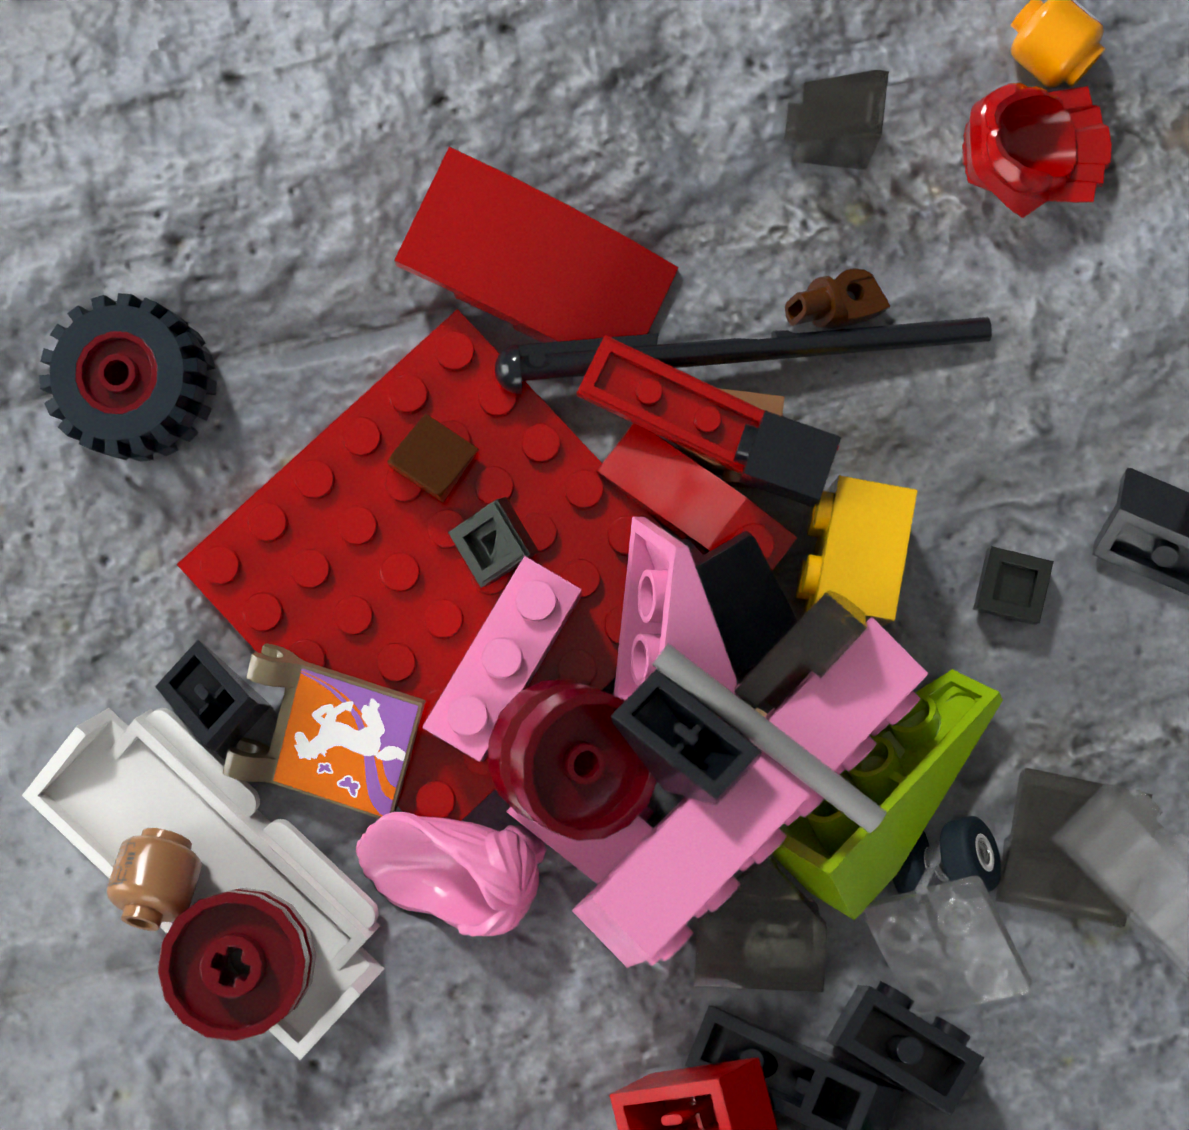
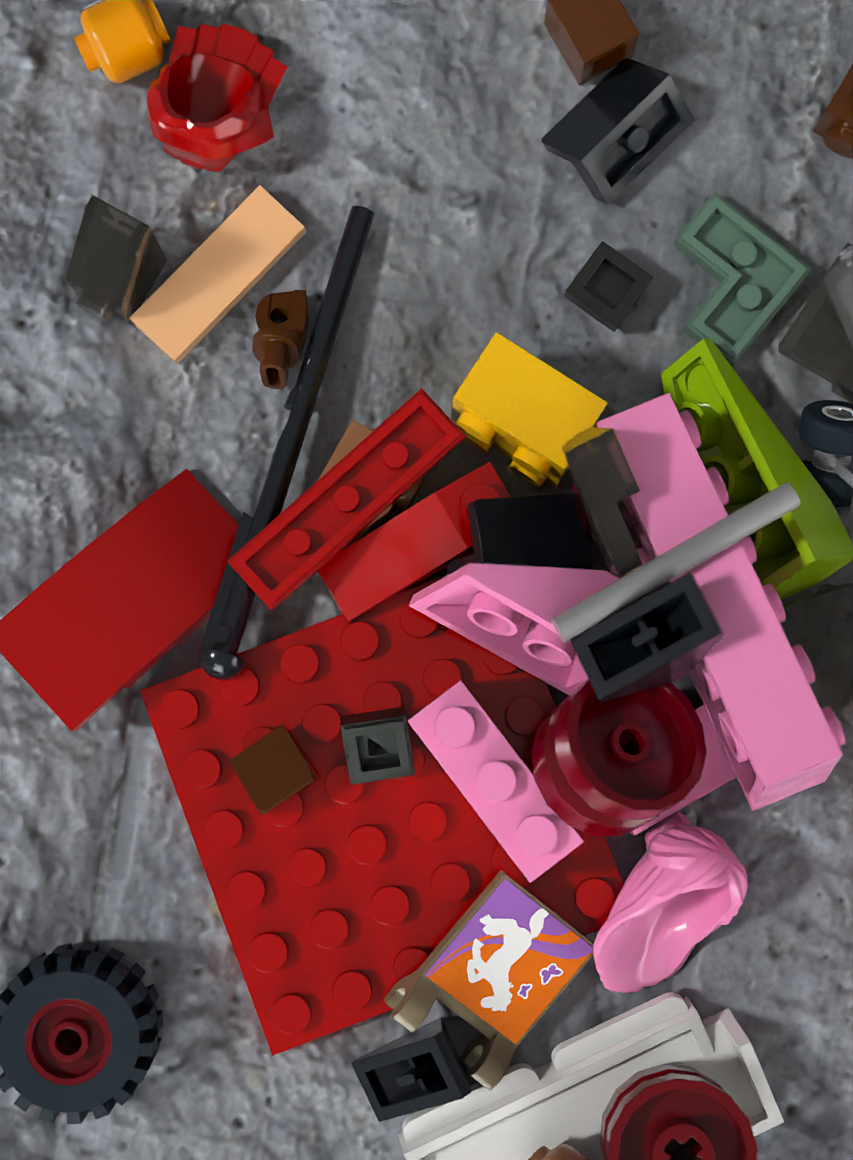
camera: 70 degrees left, 0 degrees up
black brick [733,410,841,507] -> none
none -> light nougat tile [130,185,306,365]
none -> sand green tile [673,192,812,367]

